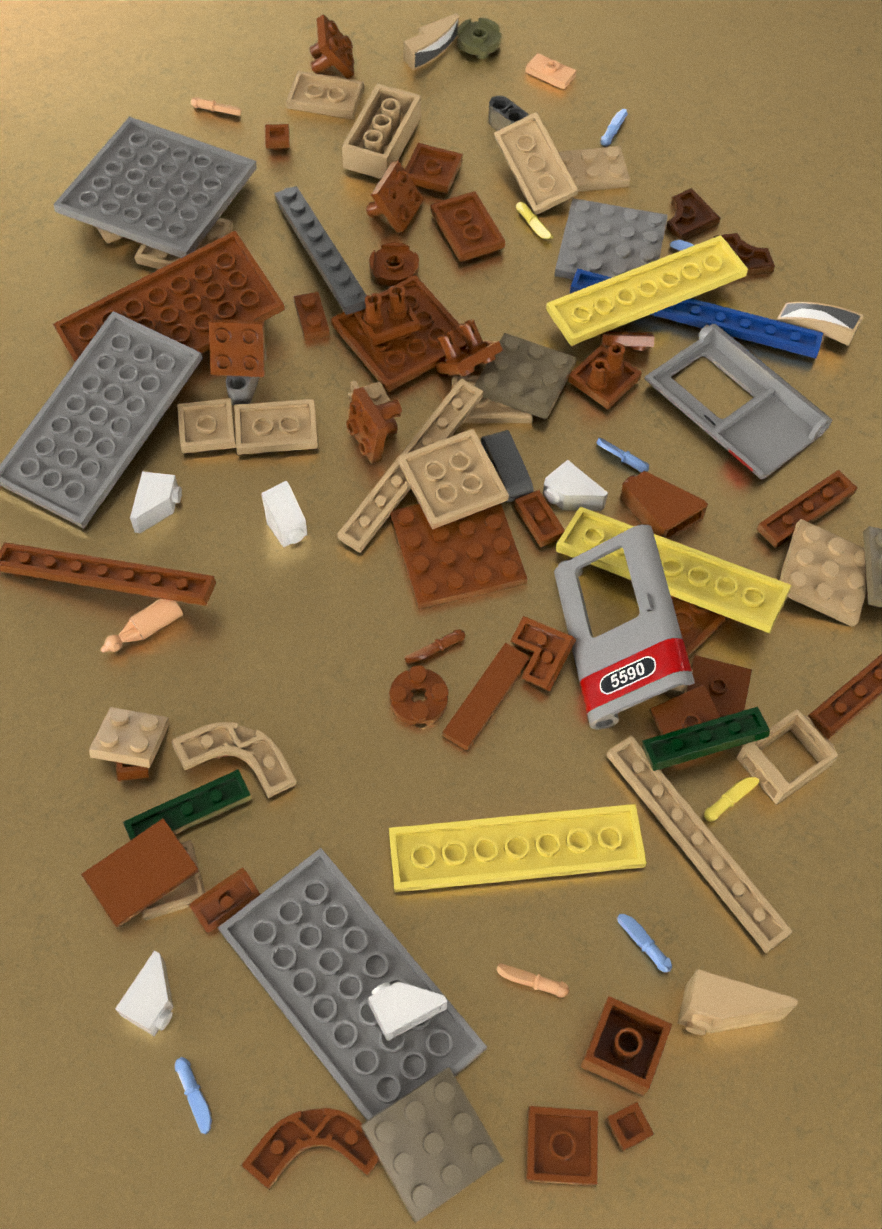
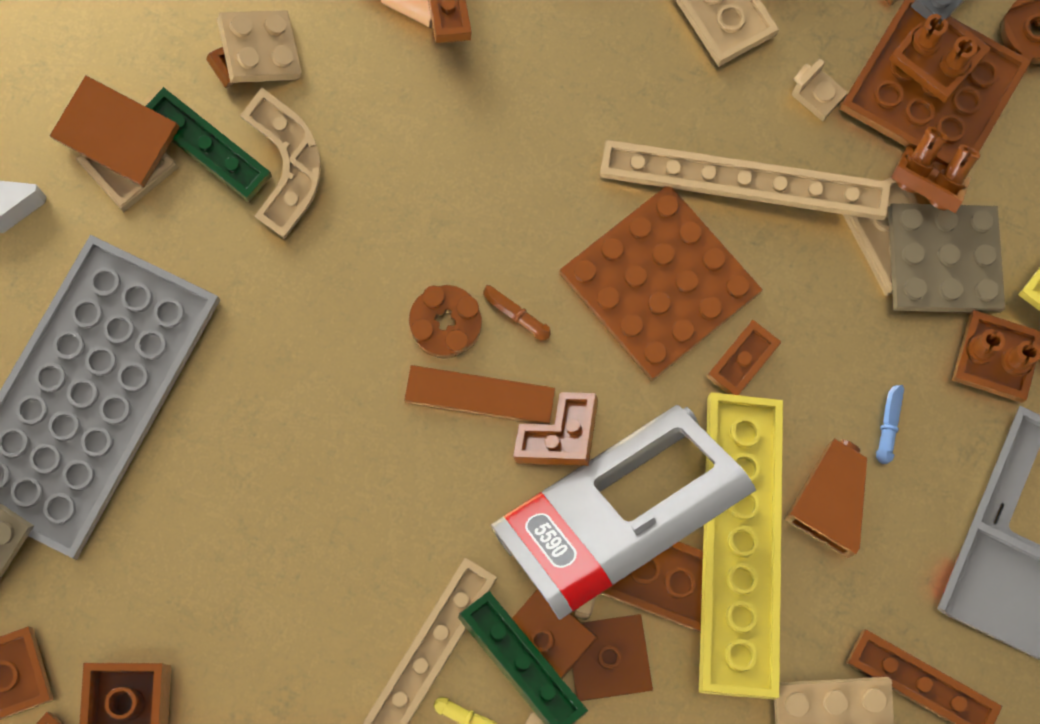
camera: 65 degrees right, 15 degrees up
dark orange plate [188,867,261,934] -> none
white slope [262,481,308,547] -> none
dark orange plate [346,387,402,464] -> none
white slope [368,981,447,1042] -> none
light yellow plate [389,804,647,892] -> none
tan plate [398,429,509,530] -> none
dark grey beam [481,430,534,503] -> none
light nougat piece [497,963,569,998] -> none
white slope [543,460,608,511] -> none
light blue piece [617,914,672,973] -> none

